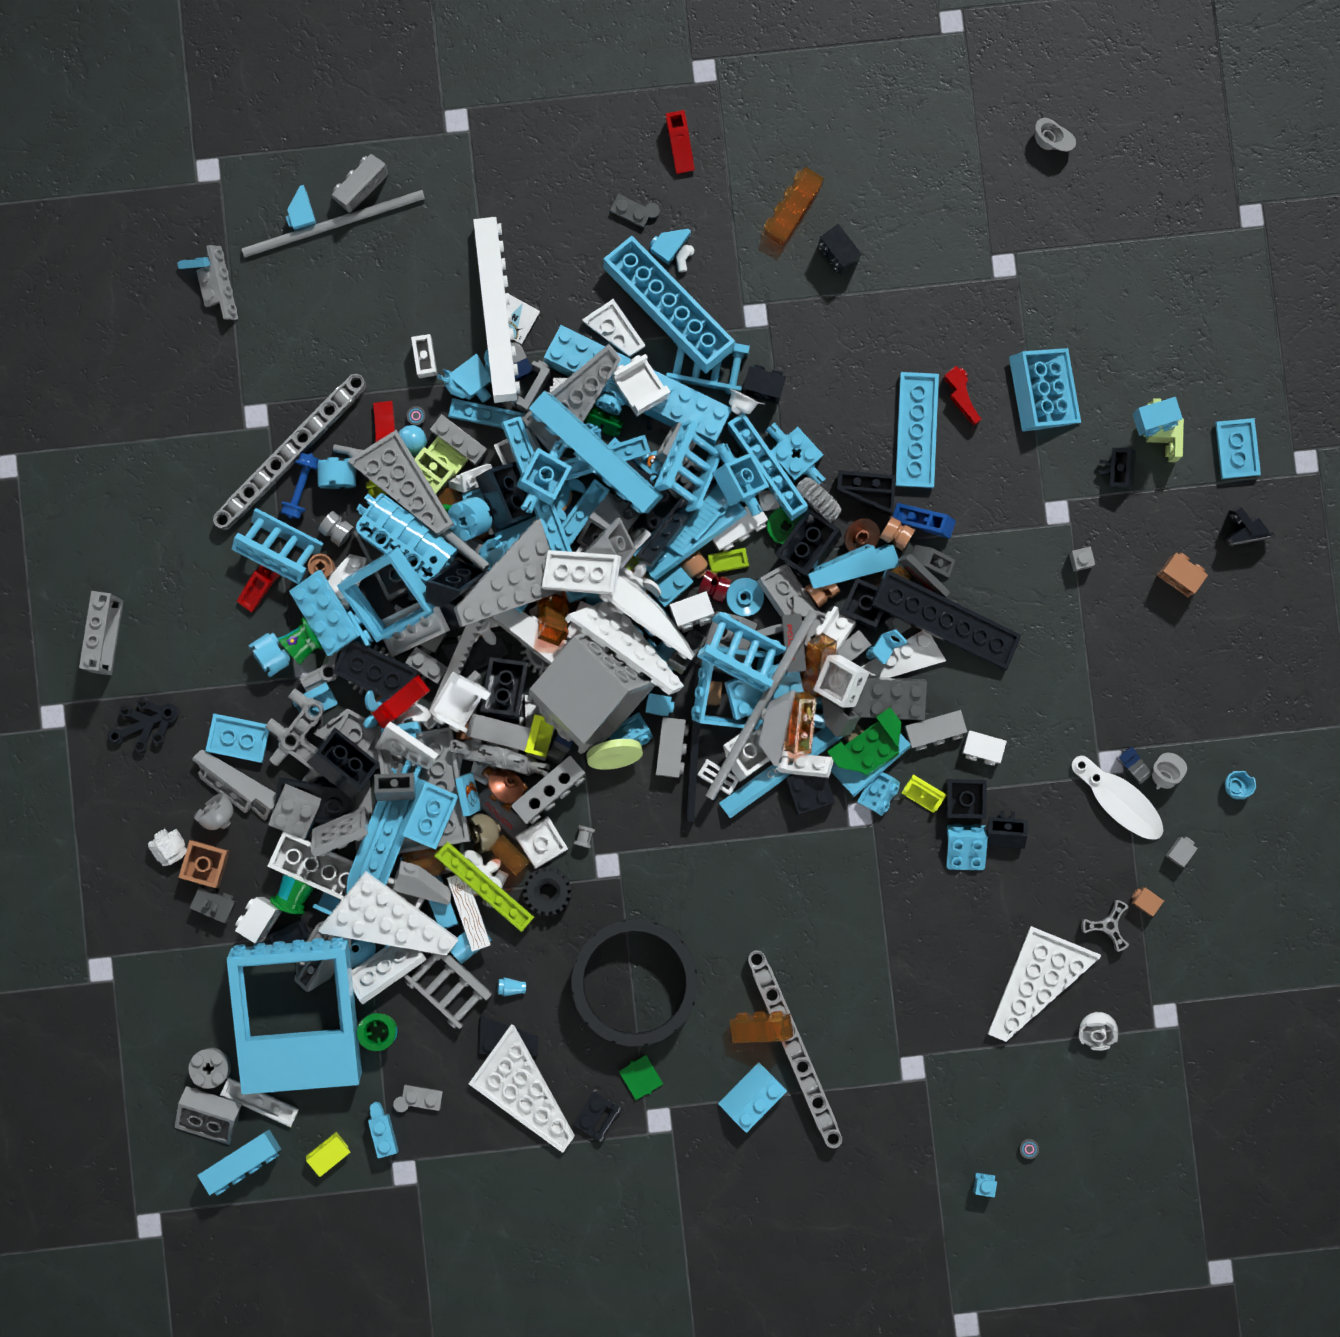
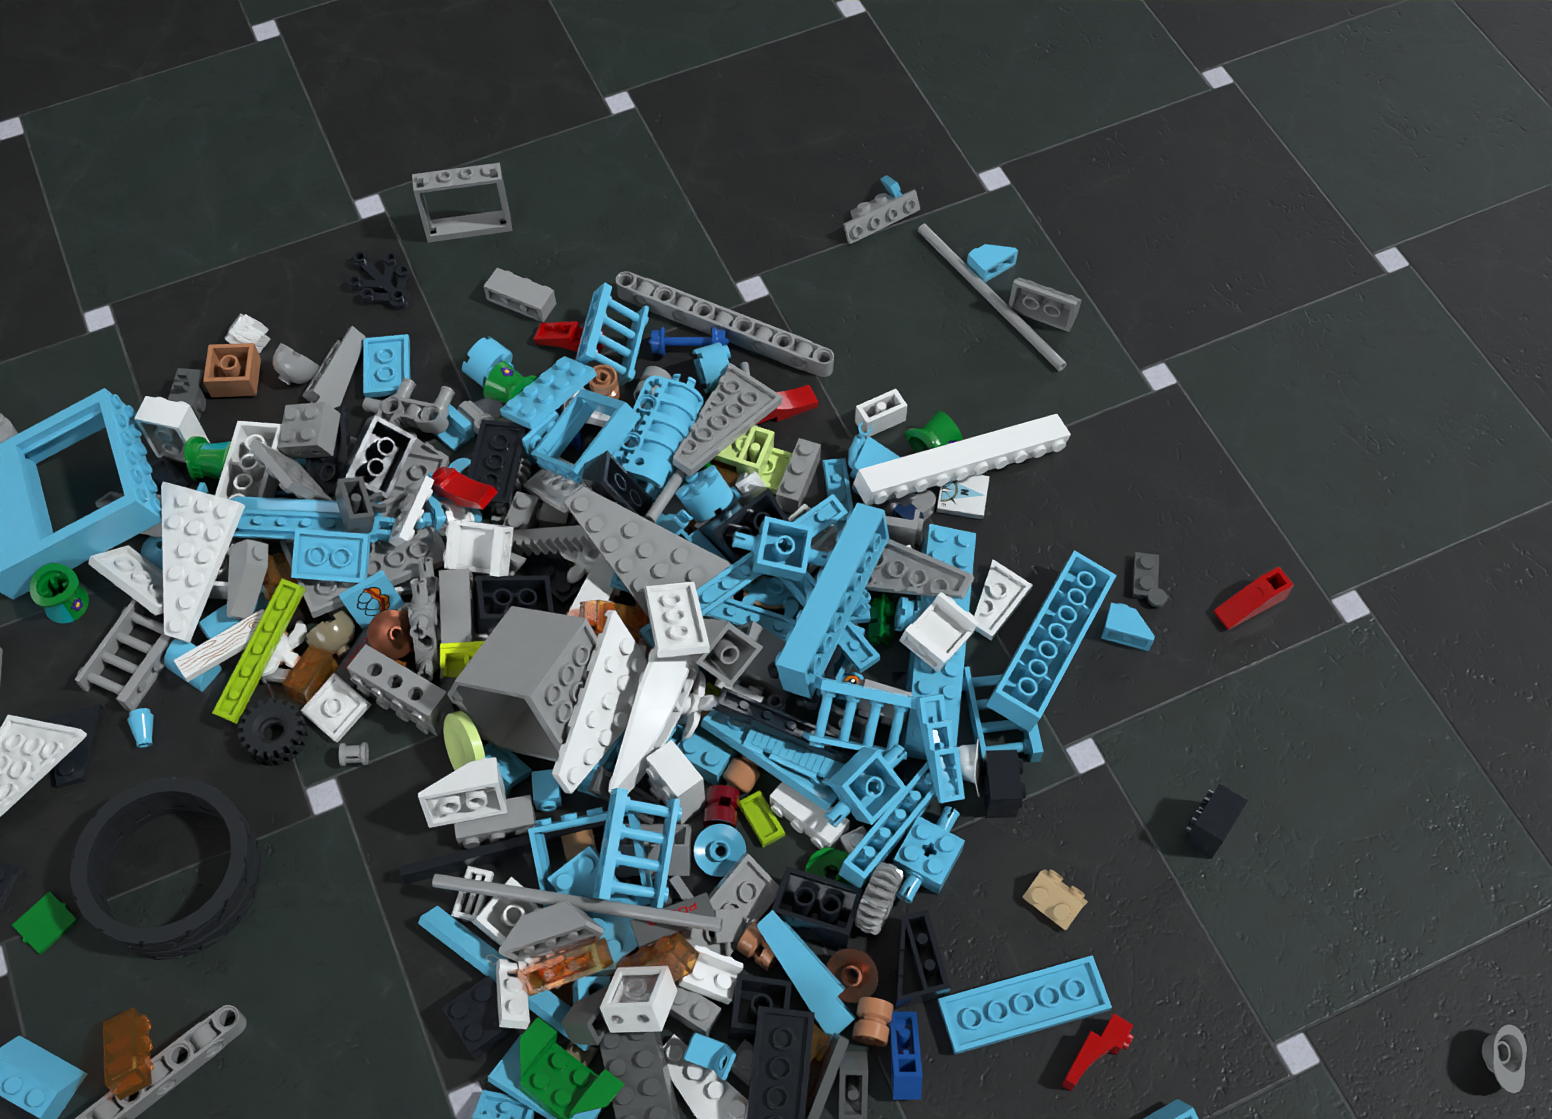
camera: 75 degrees right, 25 degrees down
medium azure hair [399,425,427,456] -> none
dark grey tile [407,406,426,426] -> none
white arm [676,245,694,272] -> none
clear orange brick [764,167,824,246] -> none
none -> white slope [418,757,507,828]
none -> light grey brick [484,268,556,323]
none -> green hat [904,411,963,453]
none -> medium azure slope [916,694,965,803]
none -> tan bracket [1023,869,1088,930]

